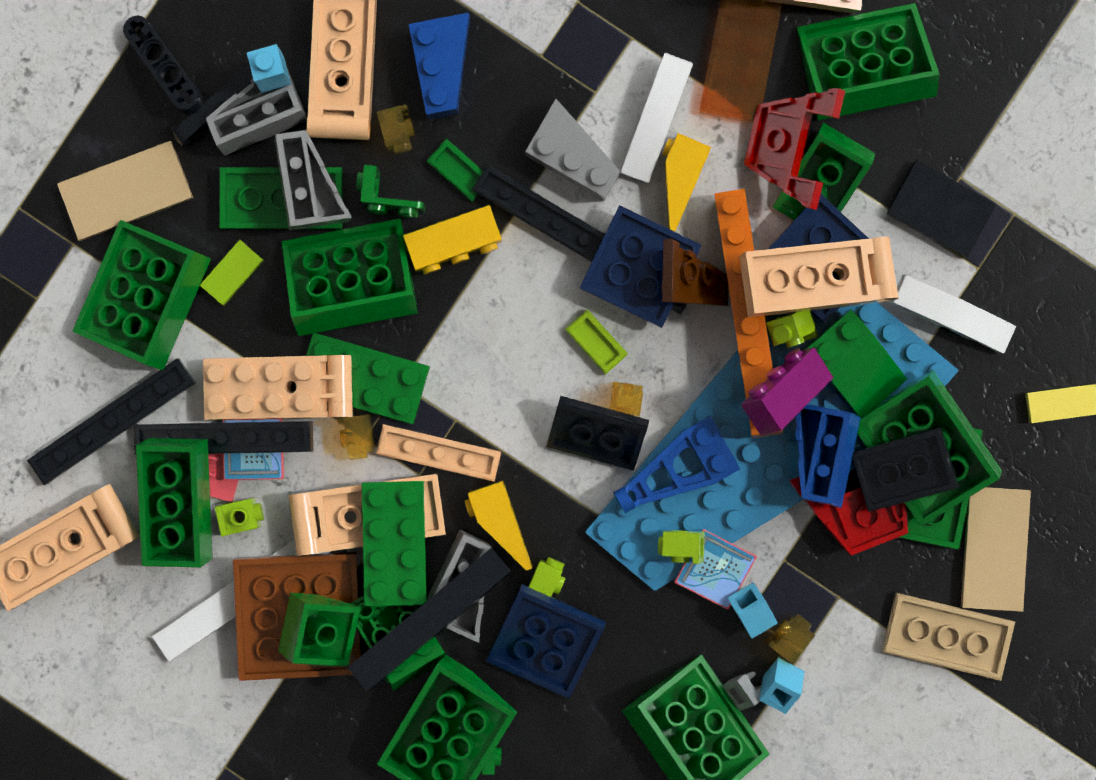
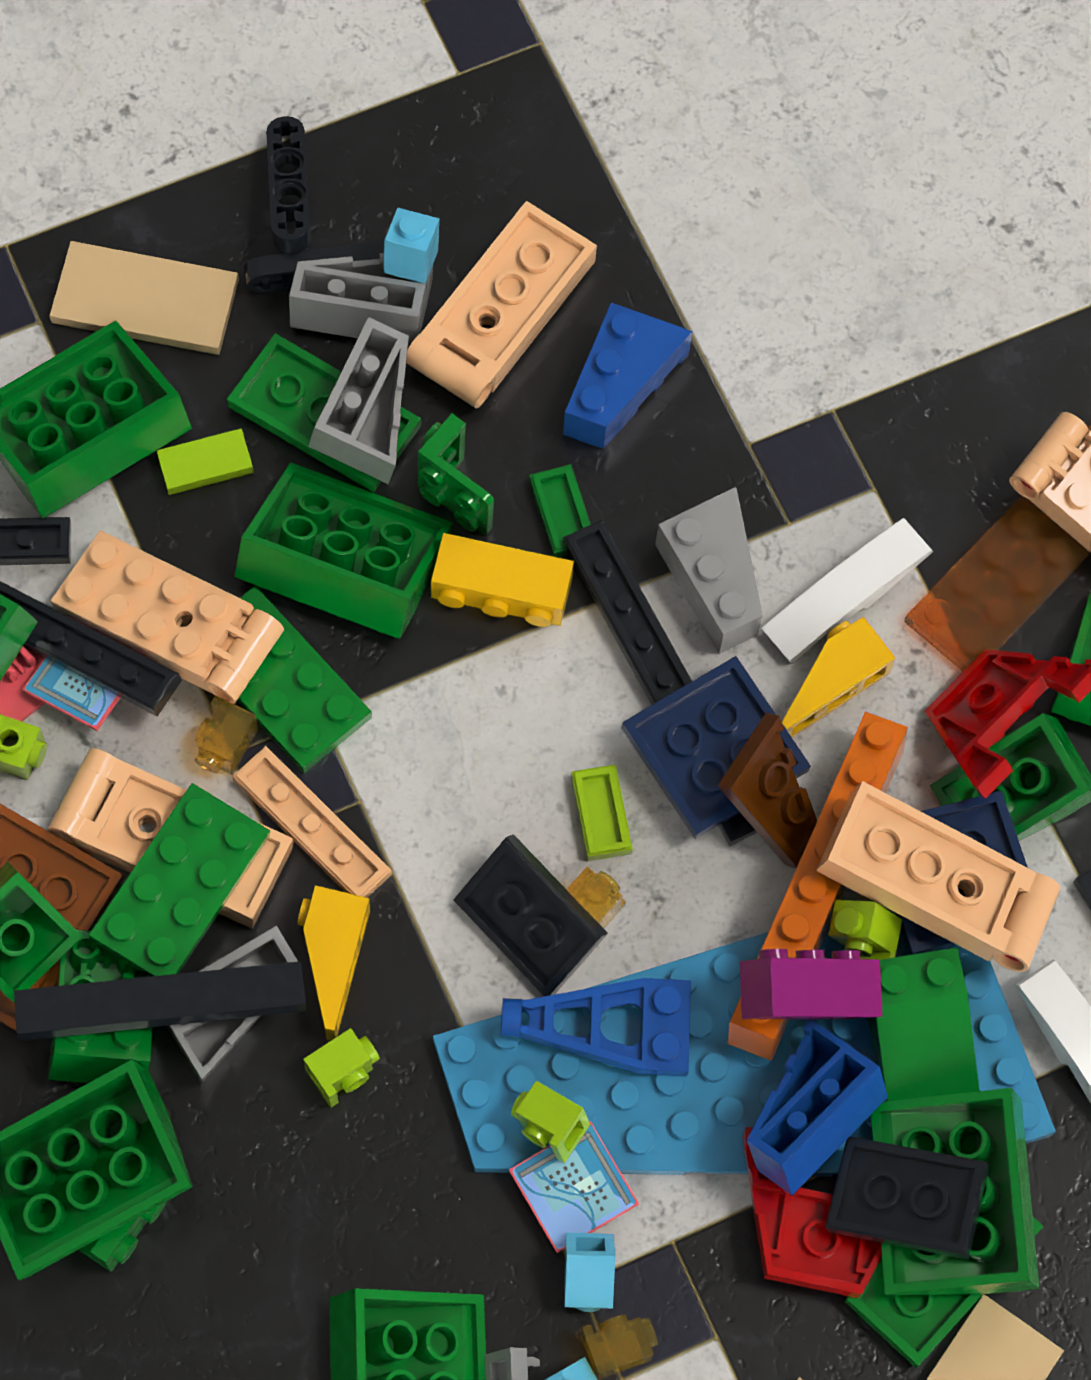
camera: 30 degrees right, 20 degrees down
clear yellow brick [377,104,415,154] -> none
dark blue plate [486,584,606,698] -> none

